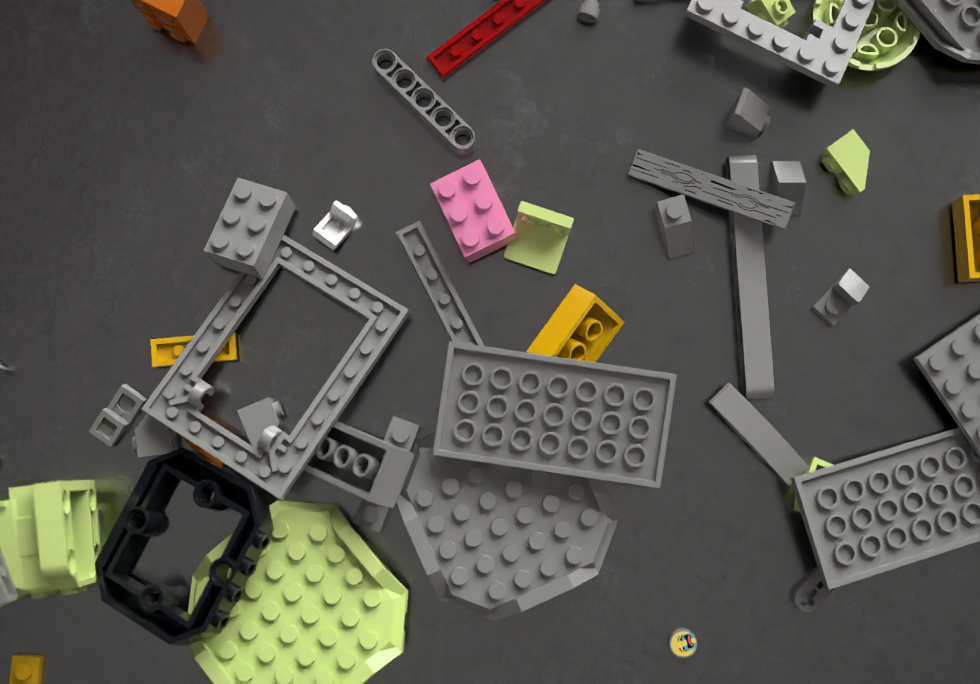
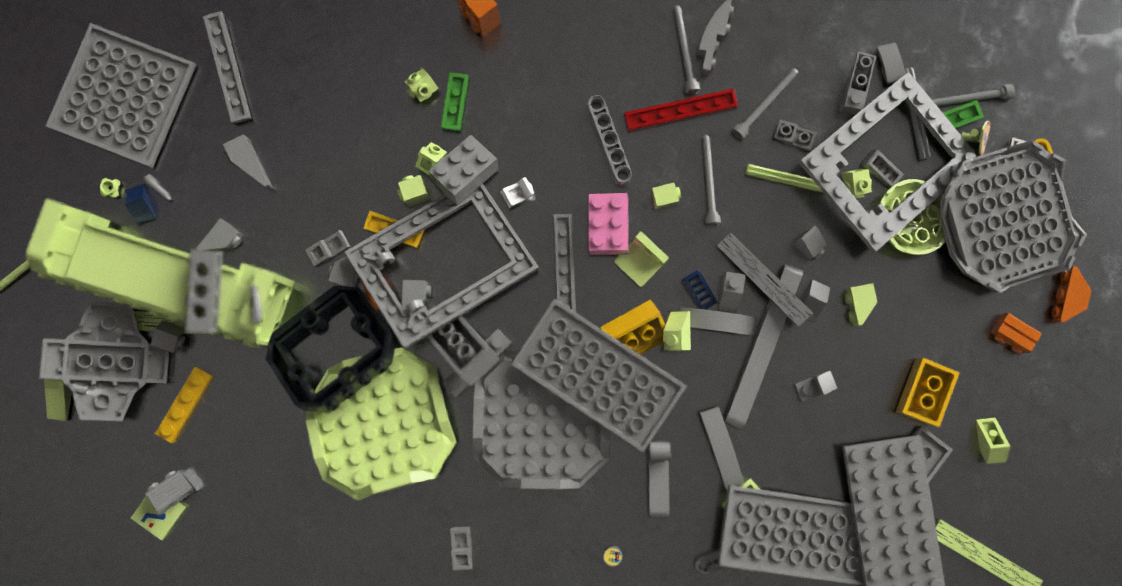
camera: 25 degrees right, 0 degrees up
none -> light grey piece [250,284,262,323]
none -> yellowish green brick [397,175,431,207]
none -> yellowish green brick [405,68,438,102]
none -> yellowish green brick [415,142,447,175]
none -> bright green plate [441,72,469,132]
none -> light grey beam [648,441,670,518]
none -> yellowish green brick [651,183,681,210]
none -> yellowish green slope [663,311,691,350]
none -> light grey slope [680,307,757,337]
none -> dark blue slope [682,269,718,310]
none -> light grey piece [702,135,721,225]
none -> yellowish green axle [746,164,822,192]

